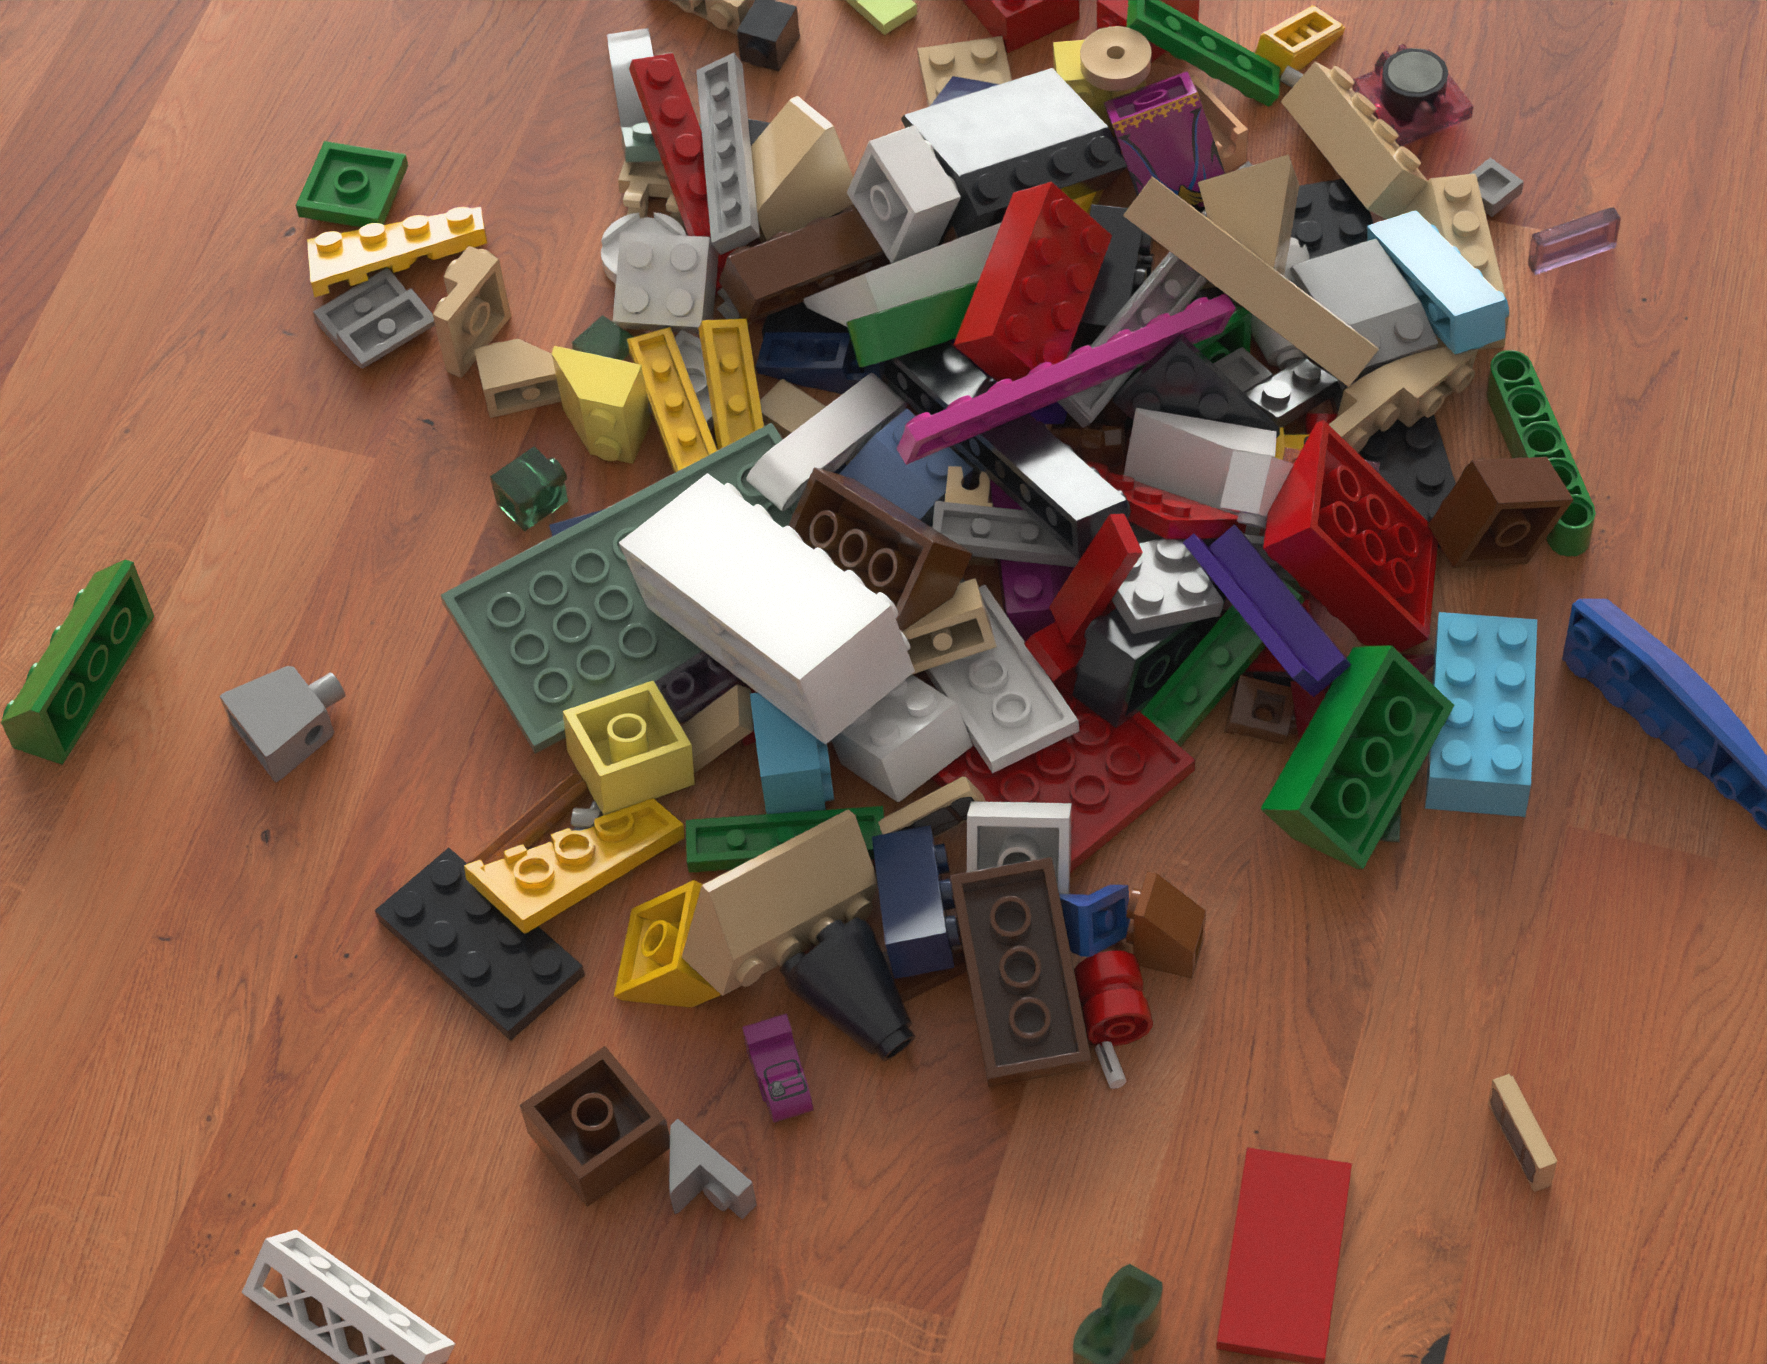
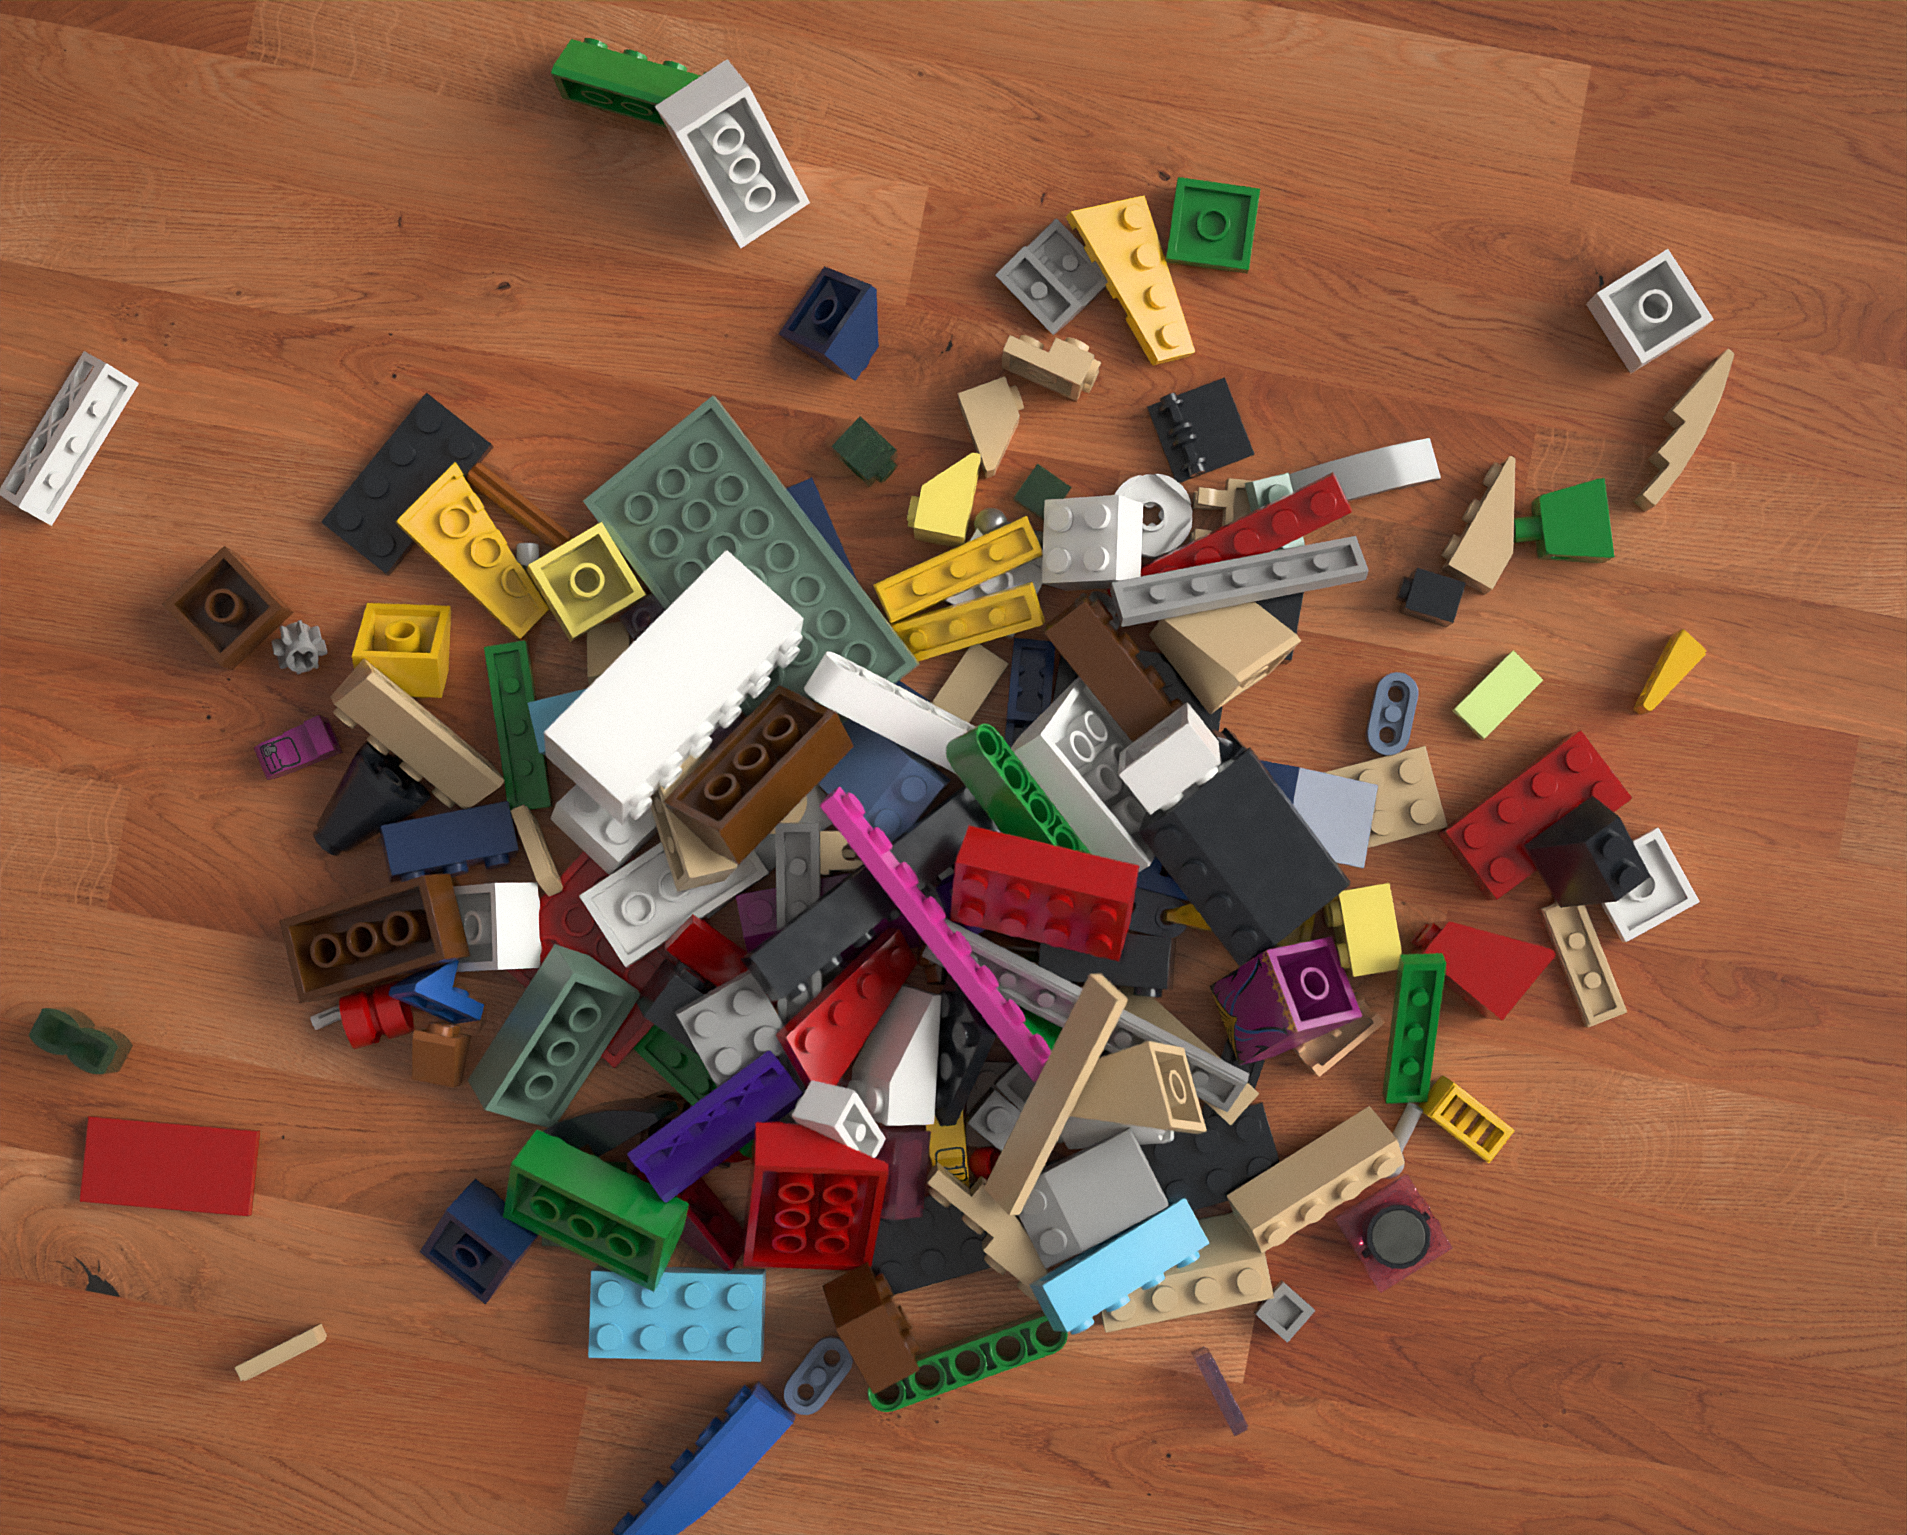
camera: 80 degrees right, 30 degrees up
light grey torso [220,666,346,783] -> none
light grey slope [669,1119,757,1219] -> none
red tile [1049,514,1143,645] -> none
tan piece [1080,26,1151,91] -> none
none -> light grey gear [271,620,327,674]
none -> dark blue slope [420,1178,539,1305]
none -> sand green slope [468,944,641,1128]
none -> black slope [542,1098,679,1157]
none -> white brick [655,59,810,249]
none -> dark blue slope [778,266,879,381]
none -> sand blue plate [784,1335,853,1415]
none -> black hinge [1147,377,1255,483]
none -> sand blue plate [1365,672,1418,756]

